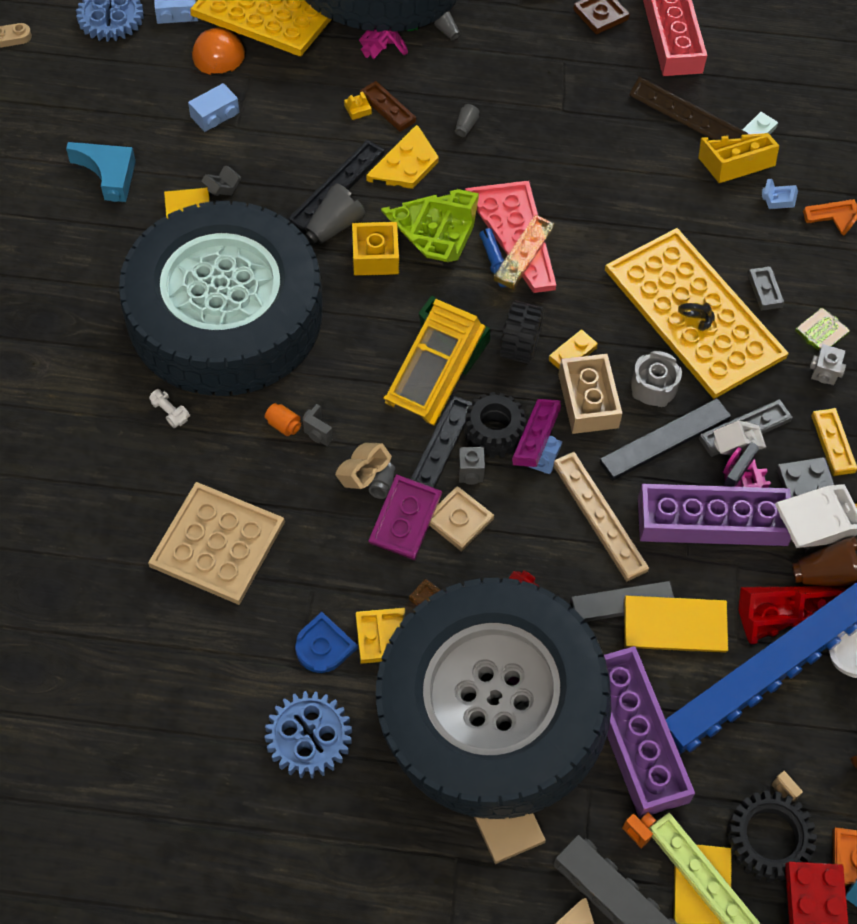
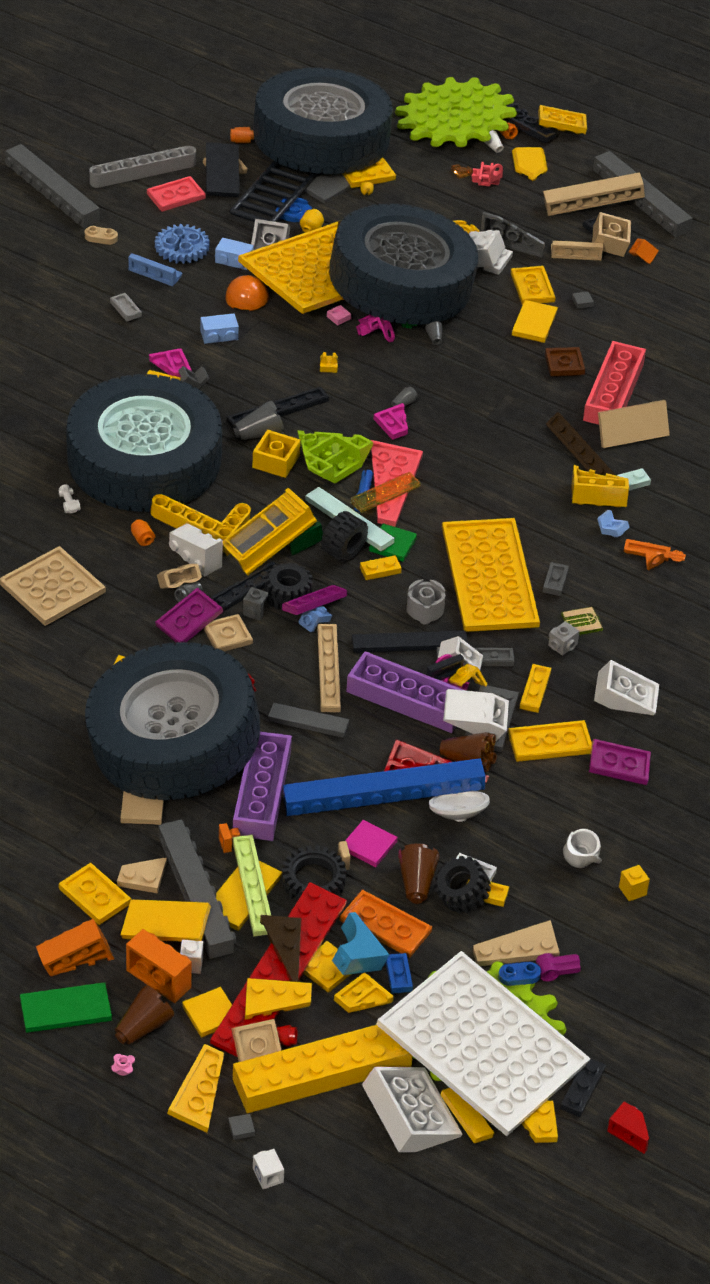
camera: 25 degrees right, 15 degrees down
dark azure arch [66,142,135,202] -> none
medium blue gear [265,691,352,778] -> none
blue tile [295,612,358,673] -> none
dark grey bracket [303,404,333,446] -> none
reddish brown tile [360,81,416,132] -> none
yellow wing [366,125,439,189] -> none
tan brick [558,354,623,434] -> none
yellow tile [624,596,728,653] -> none
black piece [678,303,715,331] -> none
none -> light grey plate [110,293,142,322]
none -> medium blue panel [128,253,182,286]
none -> dark pink wing [149,348,192,377]
none -> yellow beam [151,494,251,540]
none -> white wedge [169,523,223,577]
none -> light aqua tile [305,487,394,551]
none -> bright pink plate [327,305,351,326]
none -> dark pink tile [345,820,398,867]
none -> green tile [369,523,417,562]
none -> dark pink wing [374,403,408,440]
none -> yellow bracket [449,664,488,687]
none -> tan tile [598,400,670,448]

